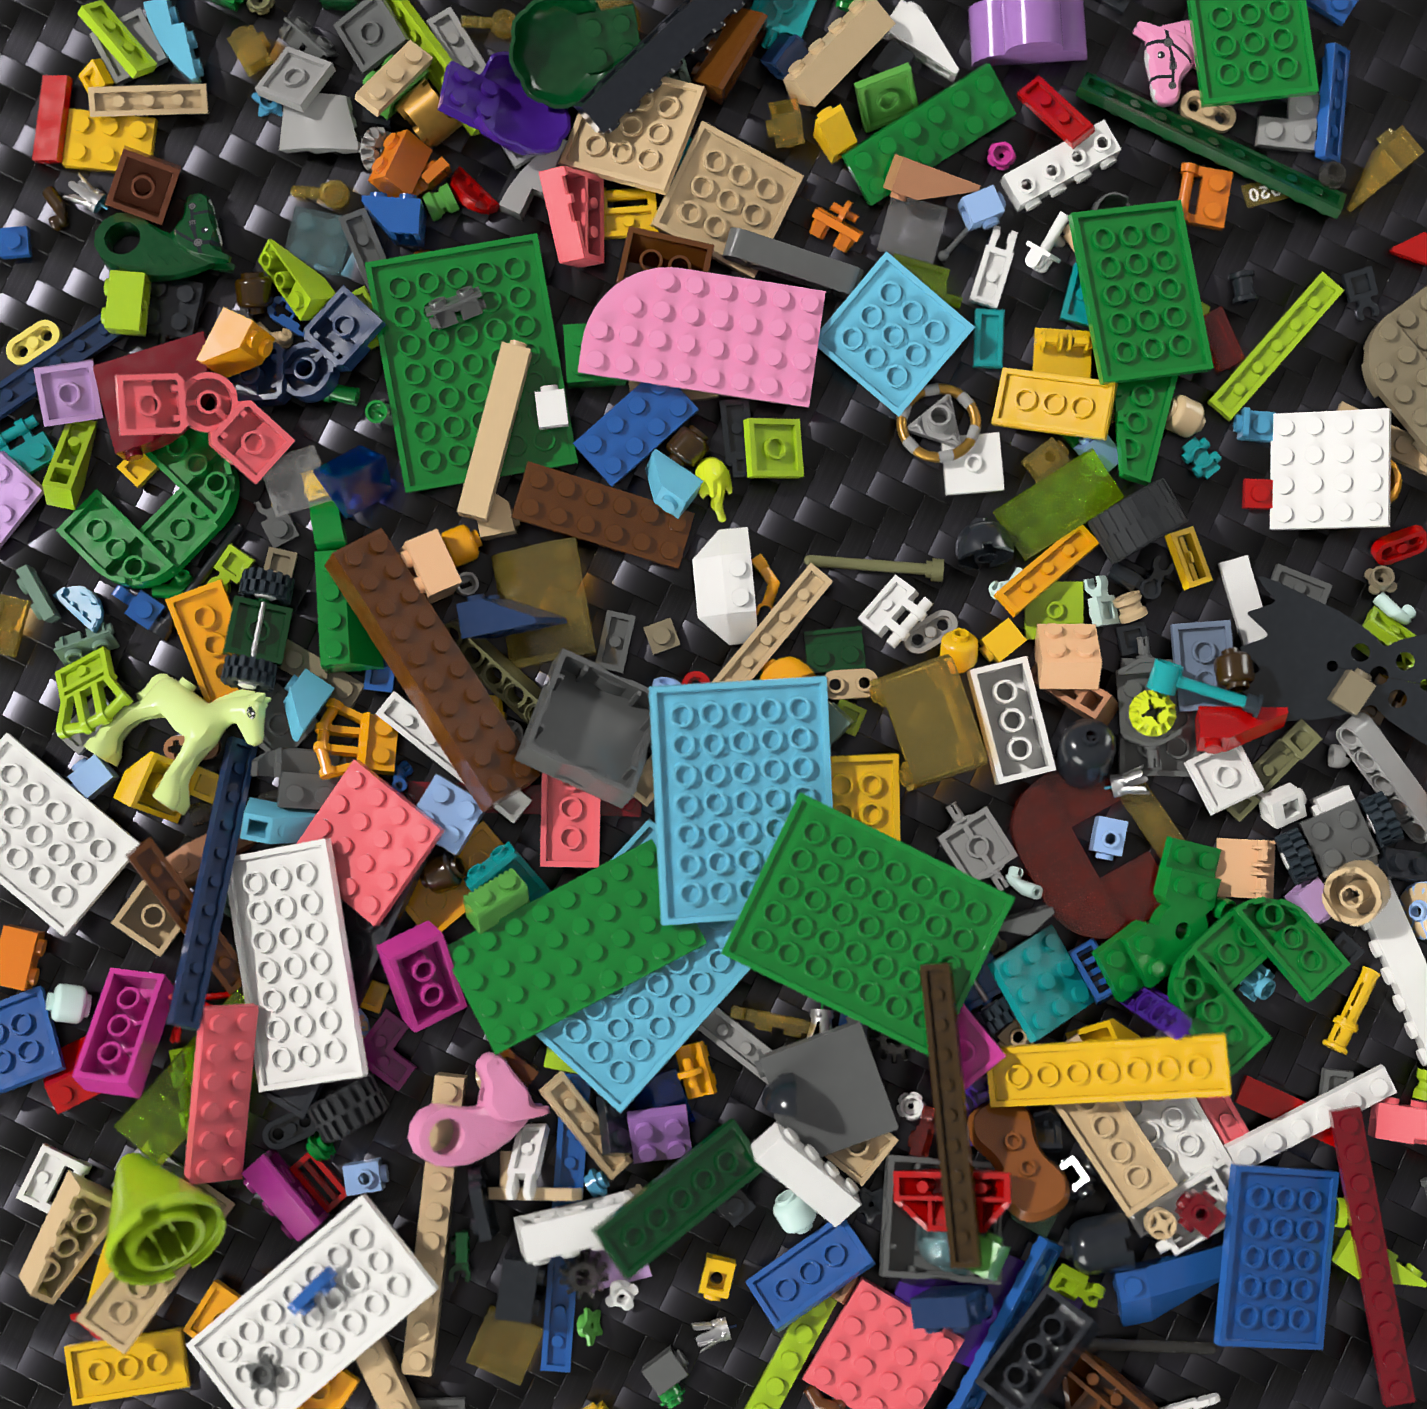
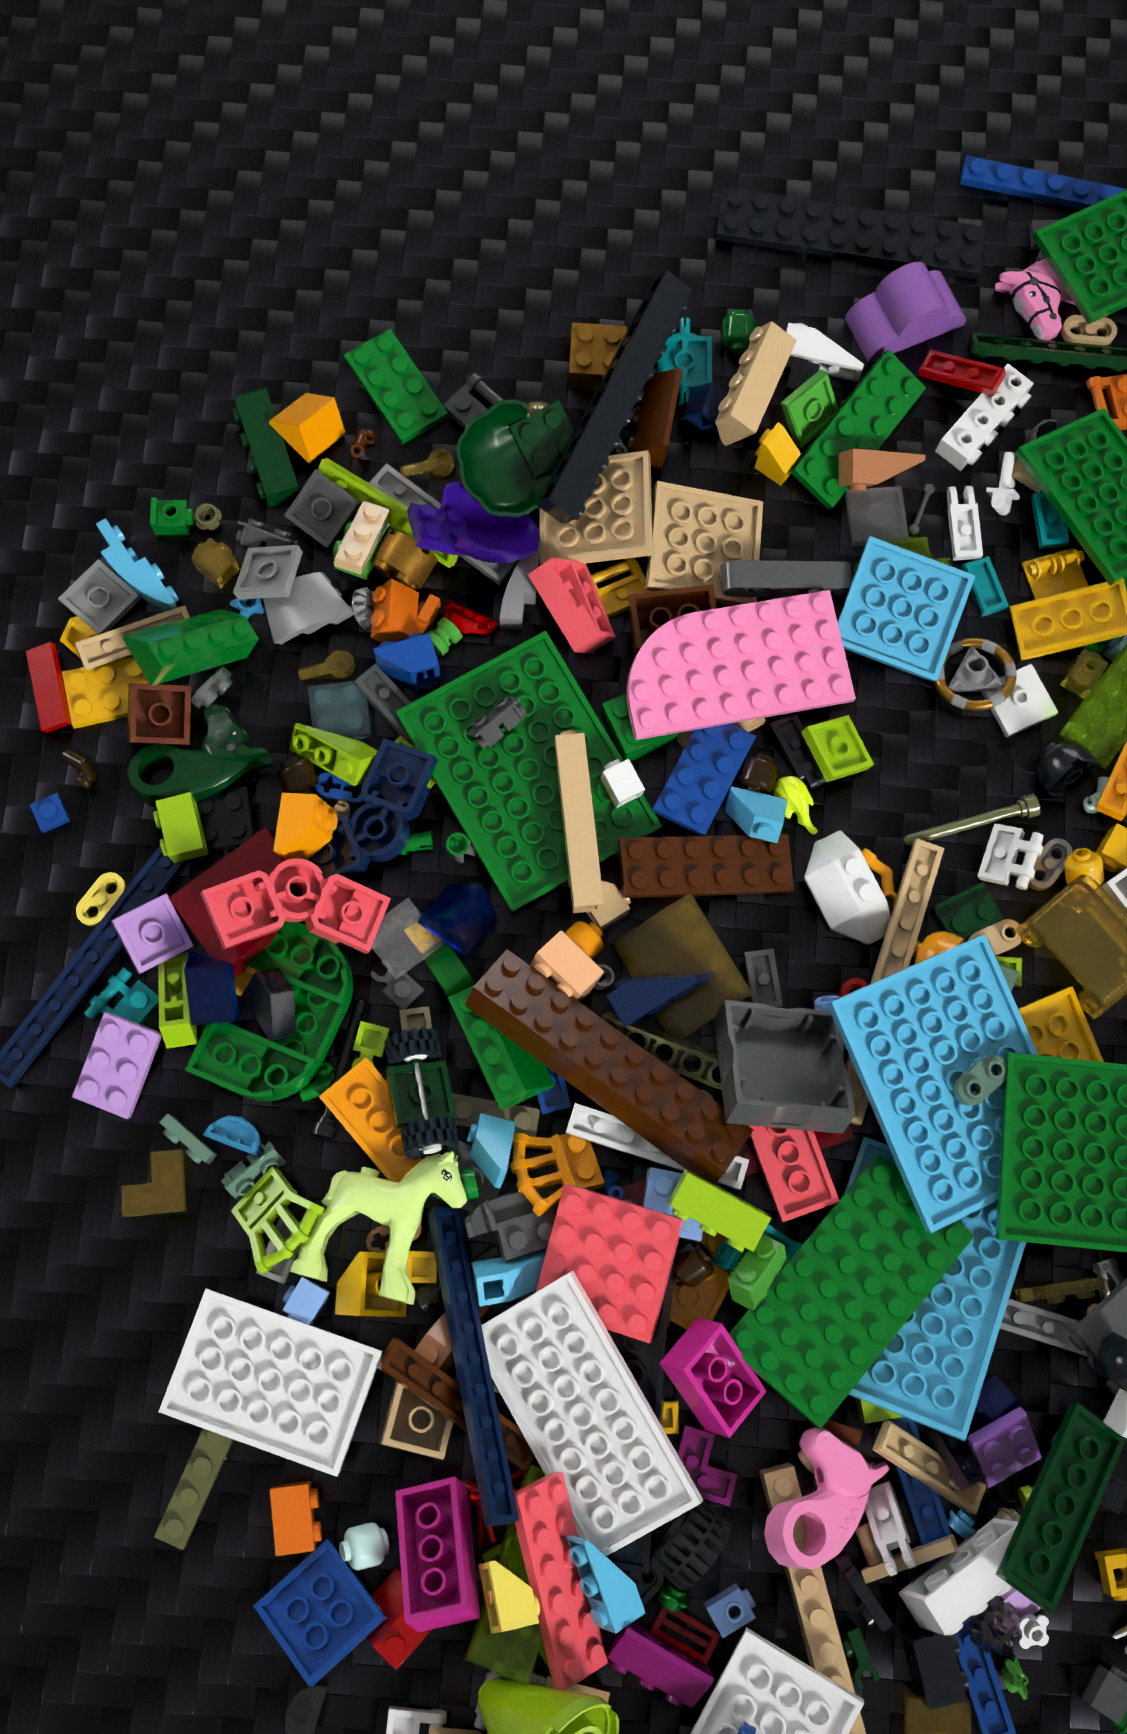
camera: 25 degrees left, 10 degrees down
flat silver piece [62,173,108,214] -> none
lime plate [77,0,158,79] -> none
blue plate [112,585,167,631] -> none
dark tan plate [643,617,681,655] -> none
light orange hips [675,1041,717,1100] -> none
clear yellow brick [766,98,805,148] -> none
orange hips [809,200,864,253] -> none
light blue brick [957,185,1006,231] -> none
dark pink plate [987,142,1016,170] -> none
none -> green slope [122,609,259,686]
none -> clear blue slope [184,951,239,1026]
none -> clear plate [191,666,233,709]
none -> black slope [241,968,296,1041]
none -> green tile [461,1167,479,1200]
none -> light yellow slope [478,1560,540,1634]
none -> medium azure slope [566,1535,645,1634]
none -> lime brick [668,1168,771,1252]
none -> sand green plate [953,1055,1007,1106]

